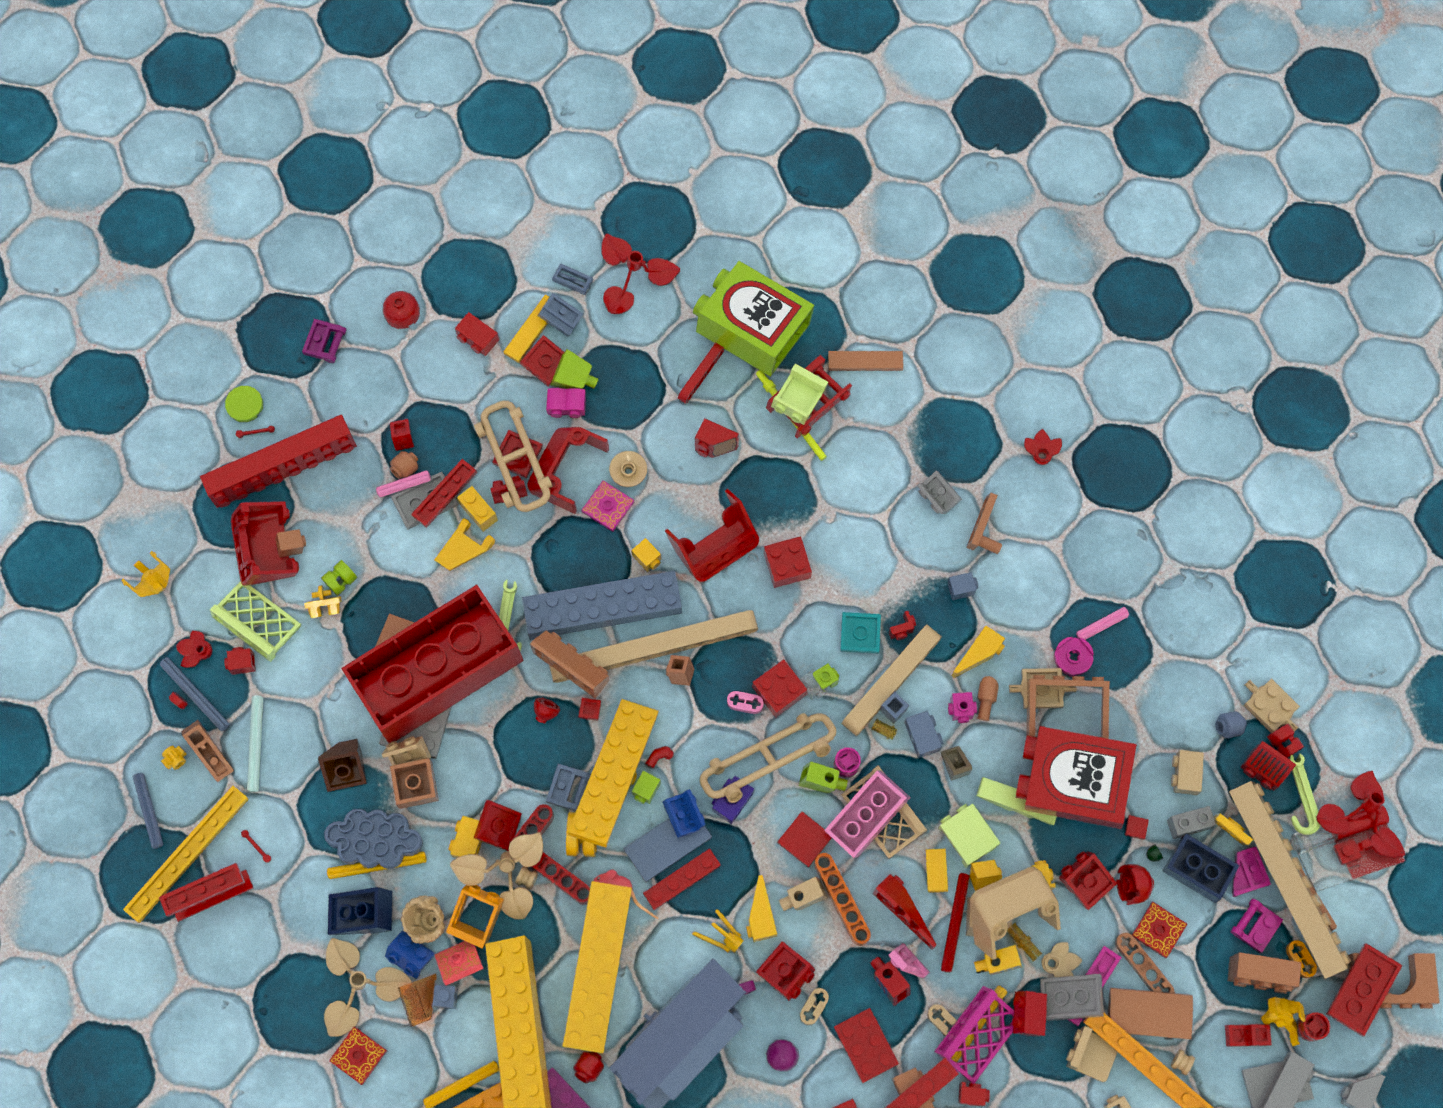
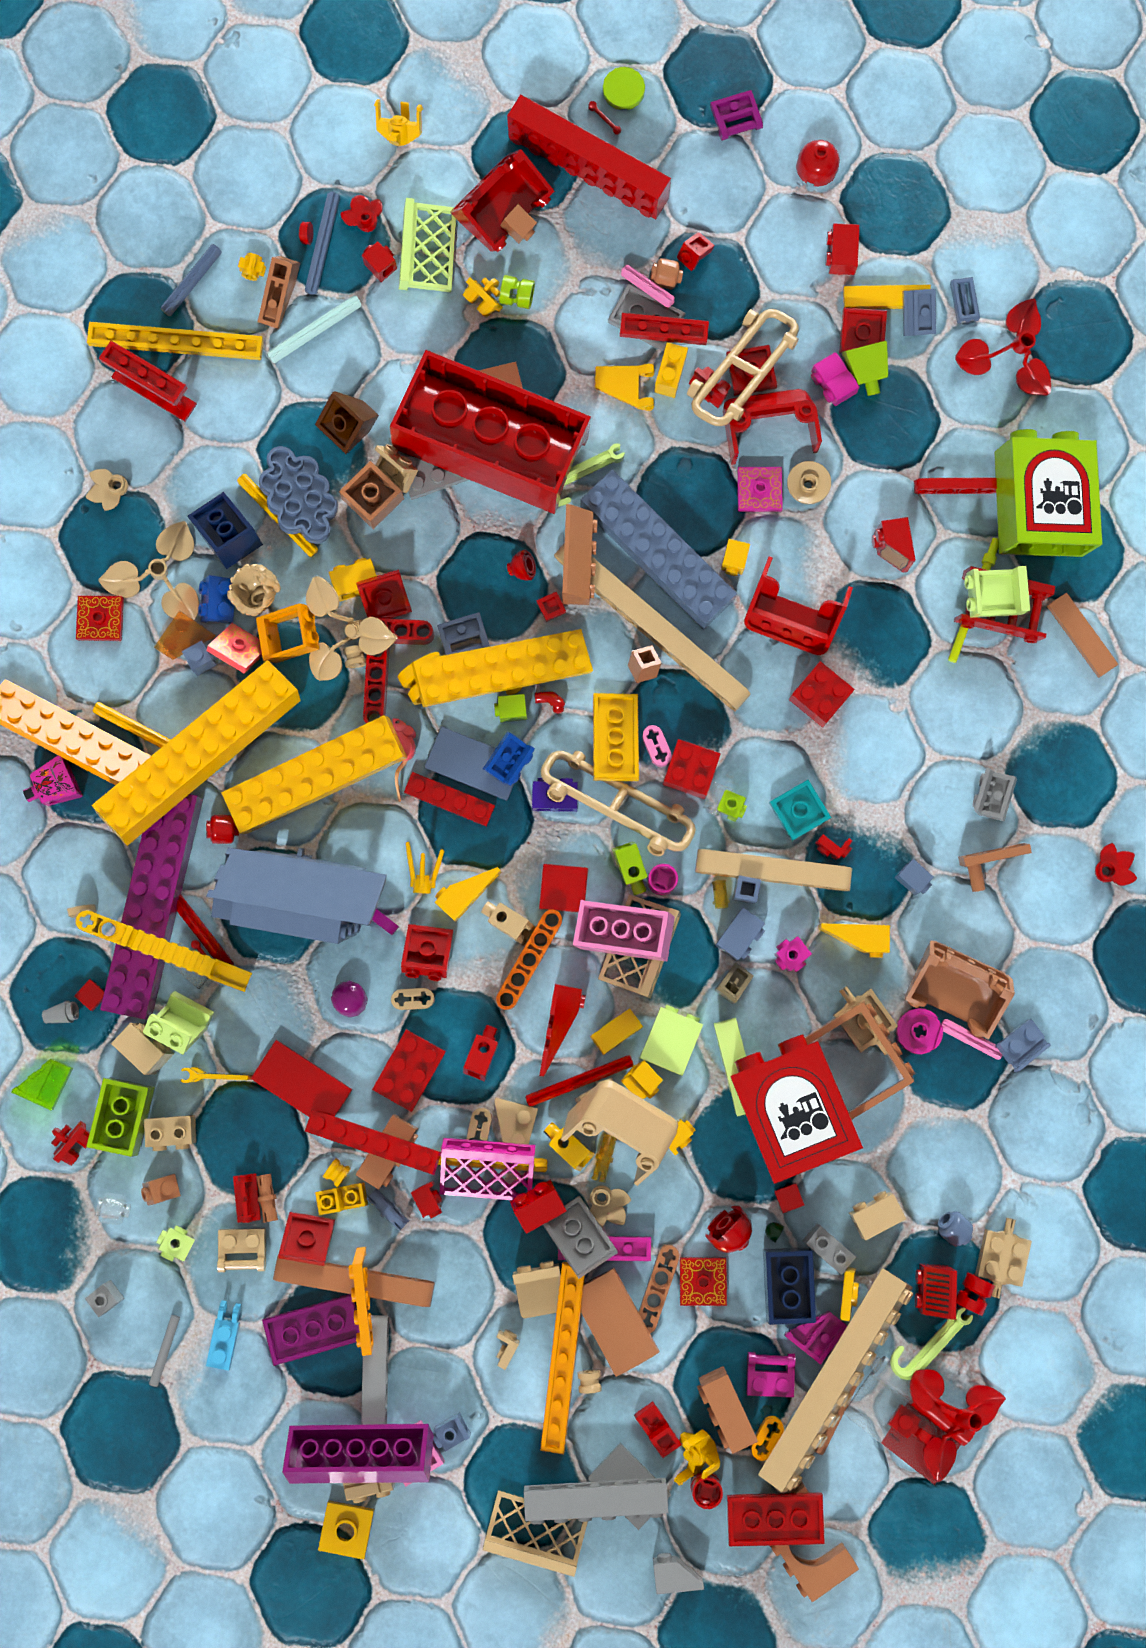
camera: 55 degrees right, 10 degrees up
red hinge [241,830,271,863] -> none
bright pink wing [888,943,930,978] -> none
nougat arm [977,676,999,721] -> none
red plate [1058,851,1118,910] -> none
none -> tan plate [86,469,128,511]
none -> tan wing [495,1097,538,1145]
none -> yellow tile [593,693,639,781]
none -> nougat windscreen [905,941,1015,1039]
none -> sand blue plate [995,1019,1051,1073]

